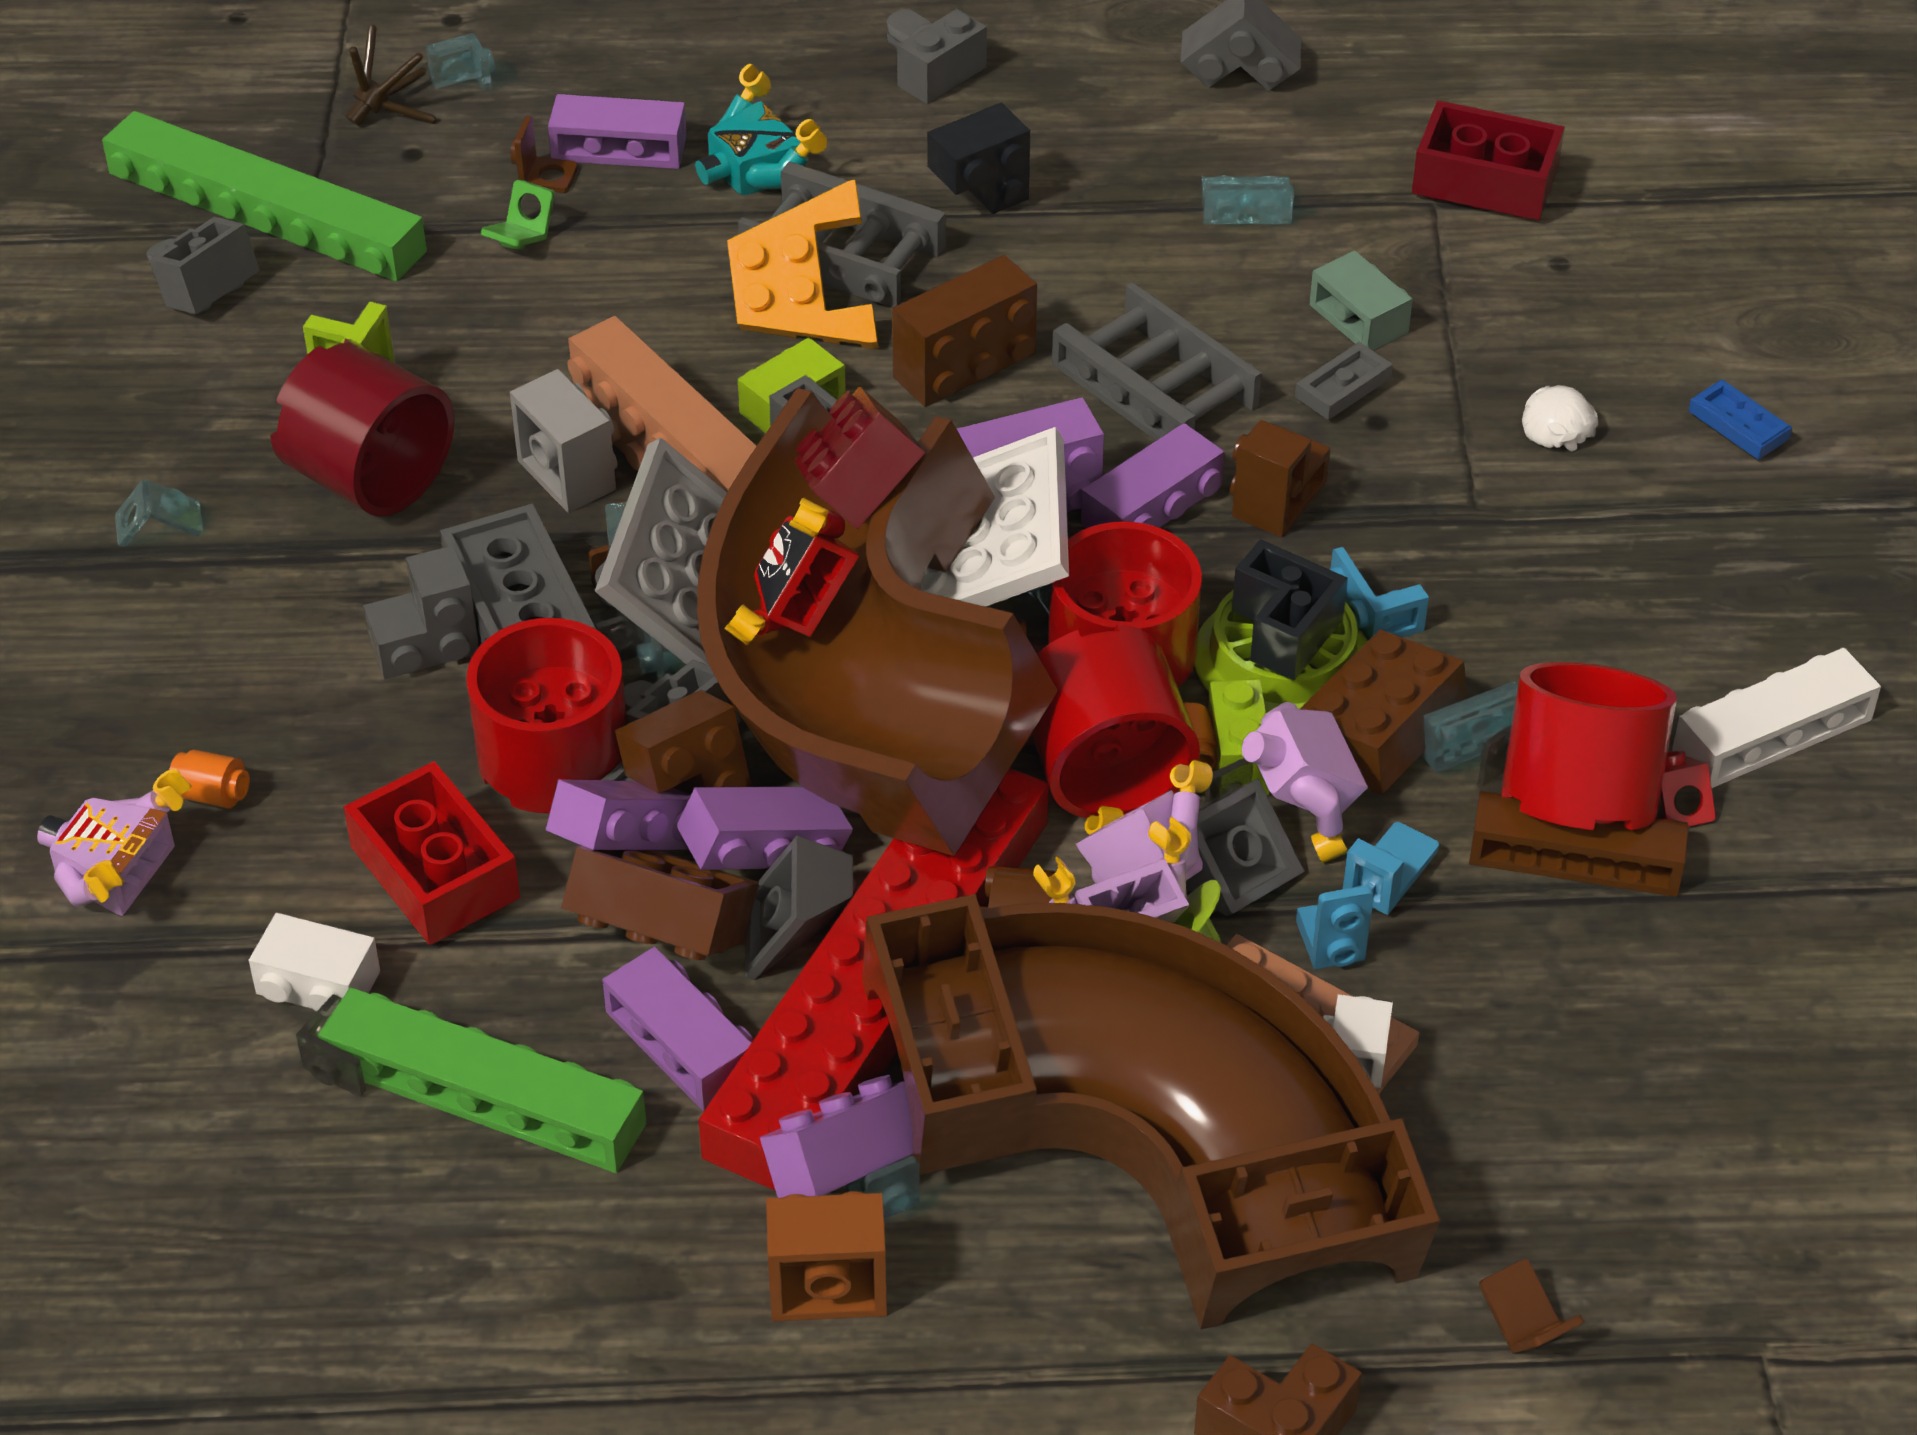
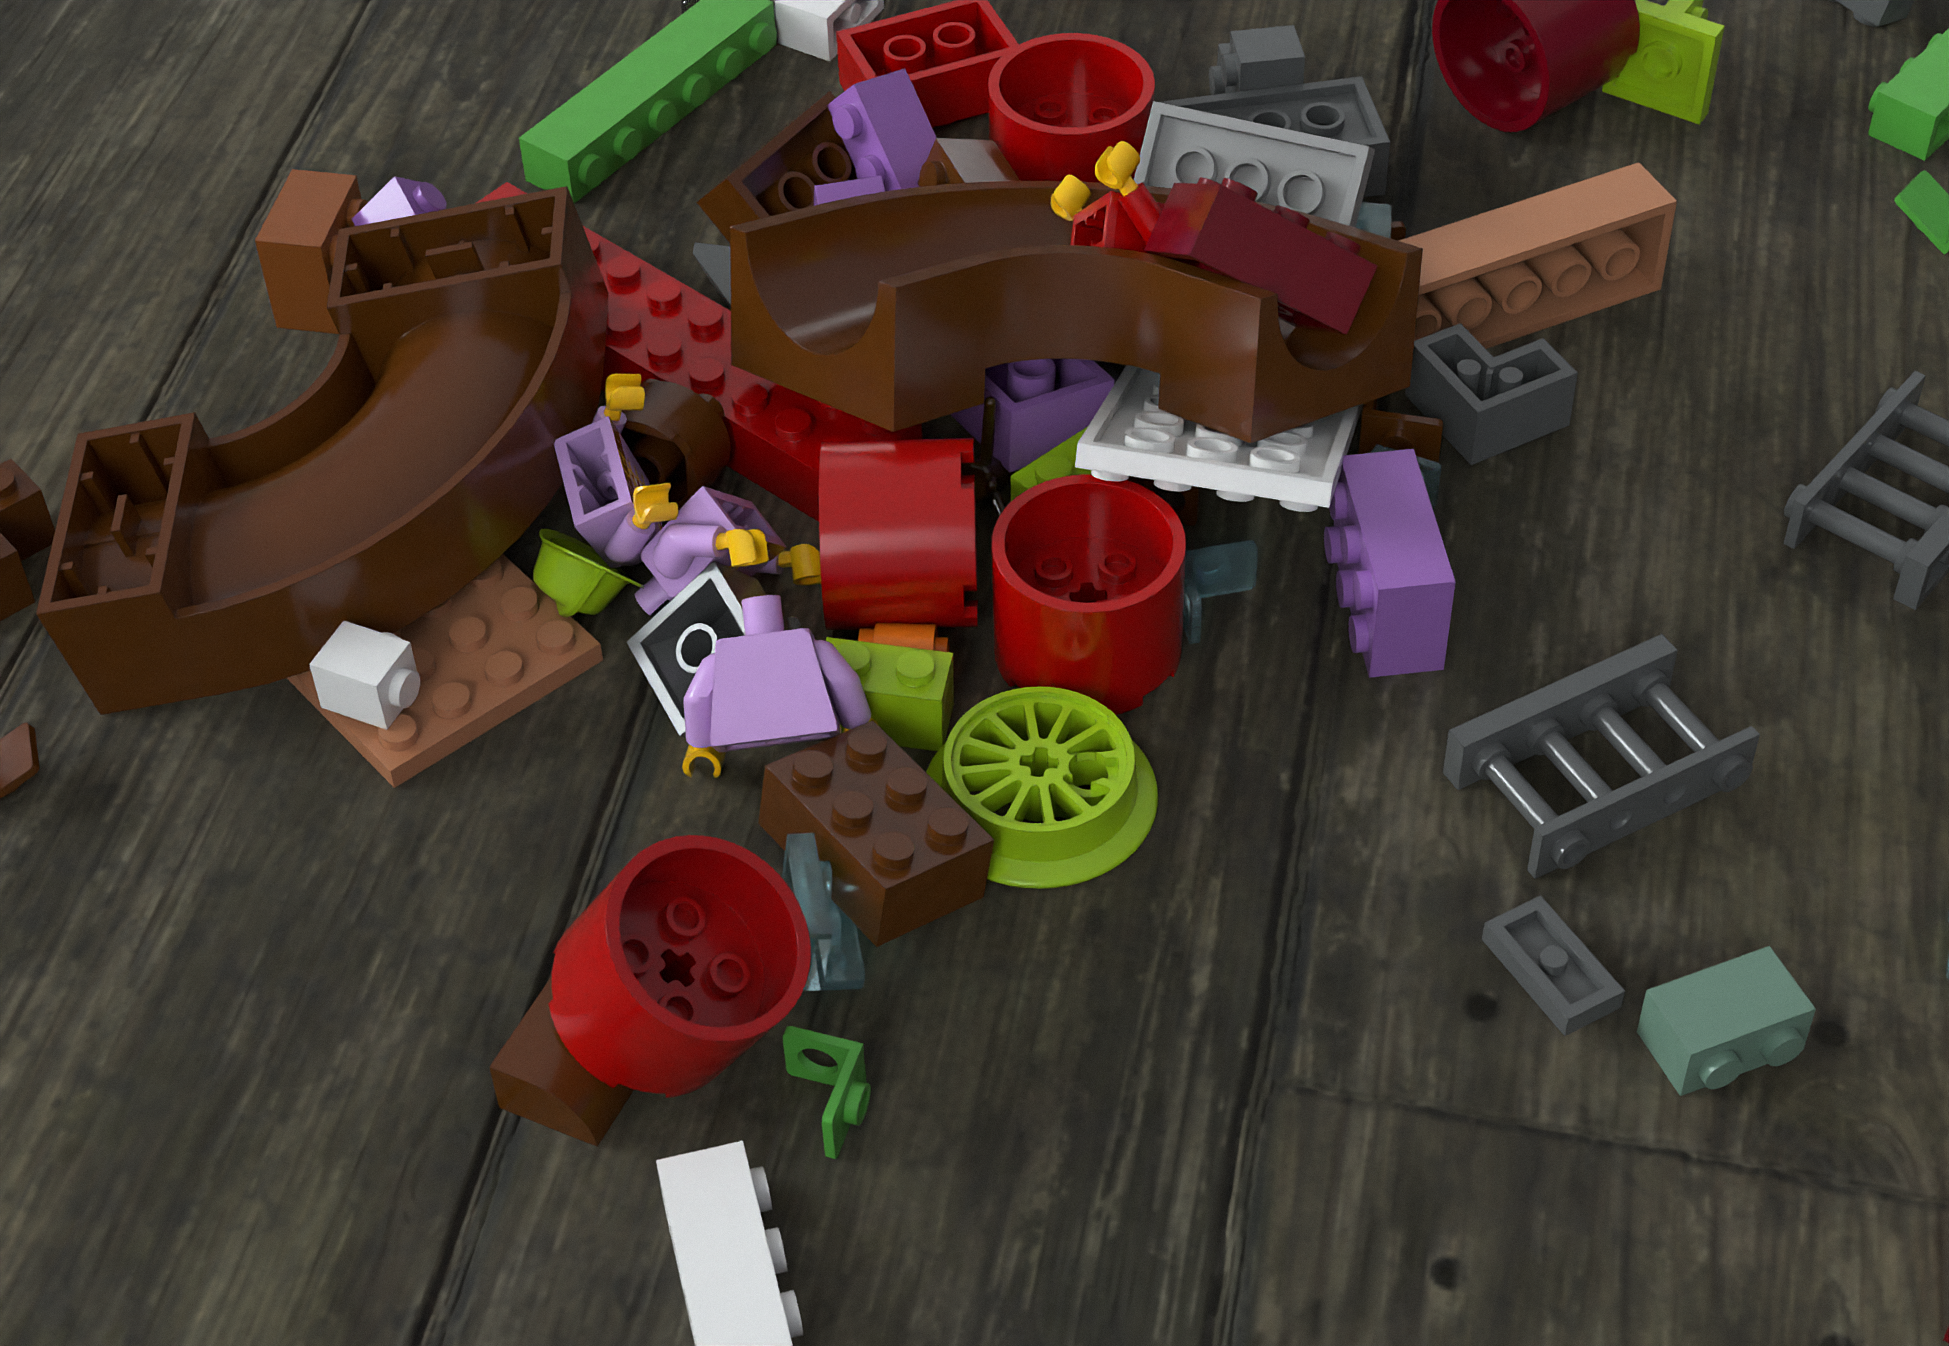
camera: 105 degrees right, 0 degrees up
light grey brick [510,369,617,514] -> none
medium lavender brick [602,946,754,1112] -> none
light orange wing [727,180,879,349] -> none
lime brick [738,337,846,433] -> none
reddish brown brick [892,255,1037,407] -> none
medium lavender brick [1081,423,1225,528] -> none
reddish brown brick [1230,420,1331,538] -> none
black brick [1232,539,1348,681] -> none
dark azure bracket [1296,885,1374,970] -> none
dark azure bracket [1330,547,1429,641] -> none
dark azure bracket [1343,822,1439,915] -> none
white hair [1522,385,1599,452] -> none
red bracket [1660,750,1716,827] -> none

